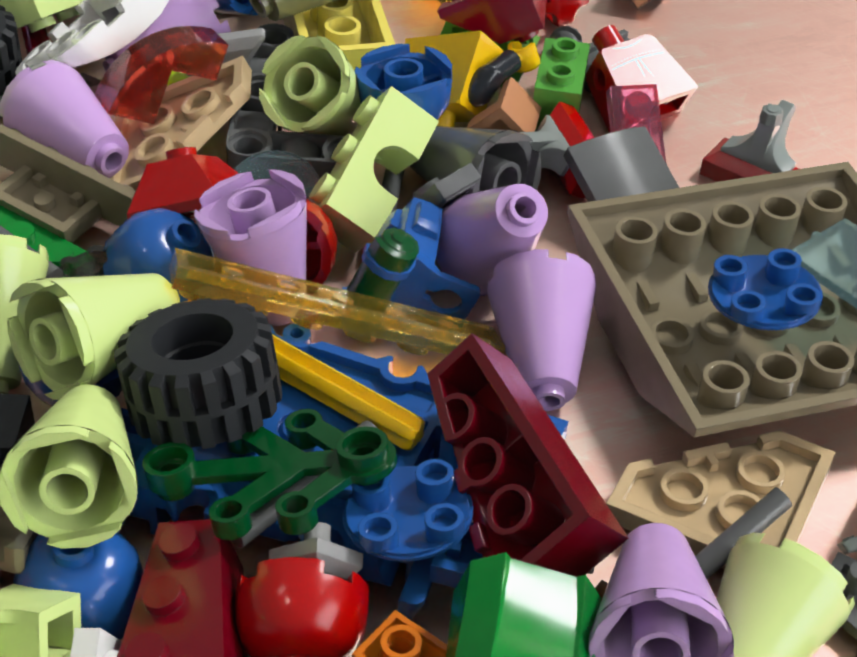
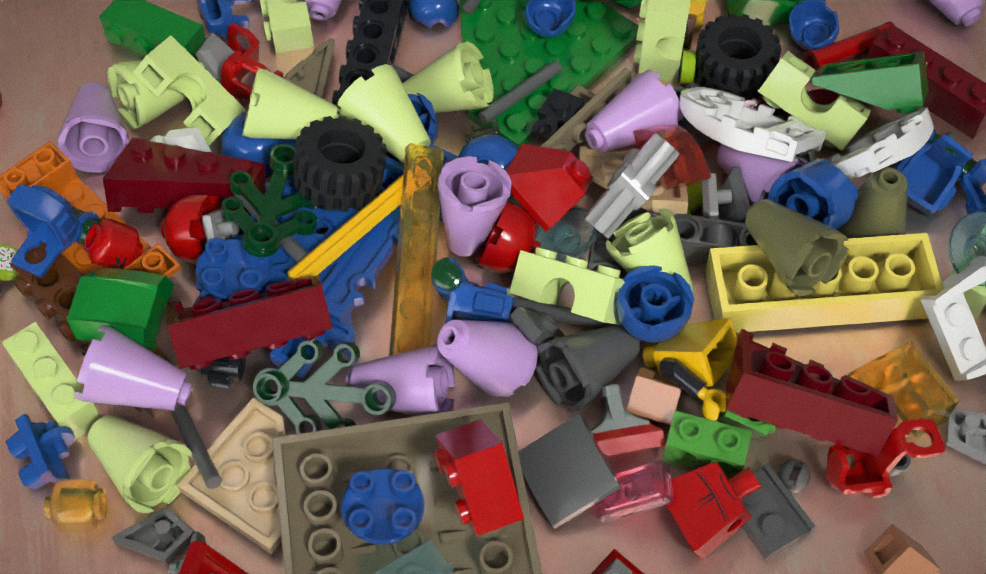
camera: 100 degrees right, 15 degrees up
none -> plant [253,339,396,434]
none -> red brick [433,419,524,537]
none -> black plate [532,88,584,140]
none -> light grey piece [583,133,680,239]

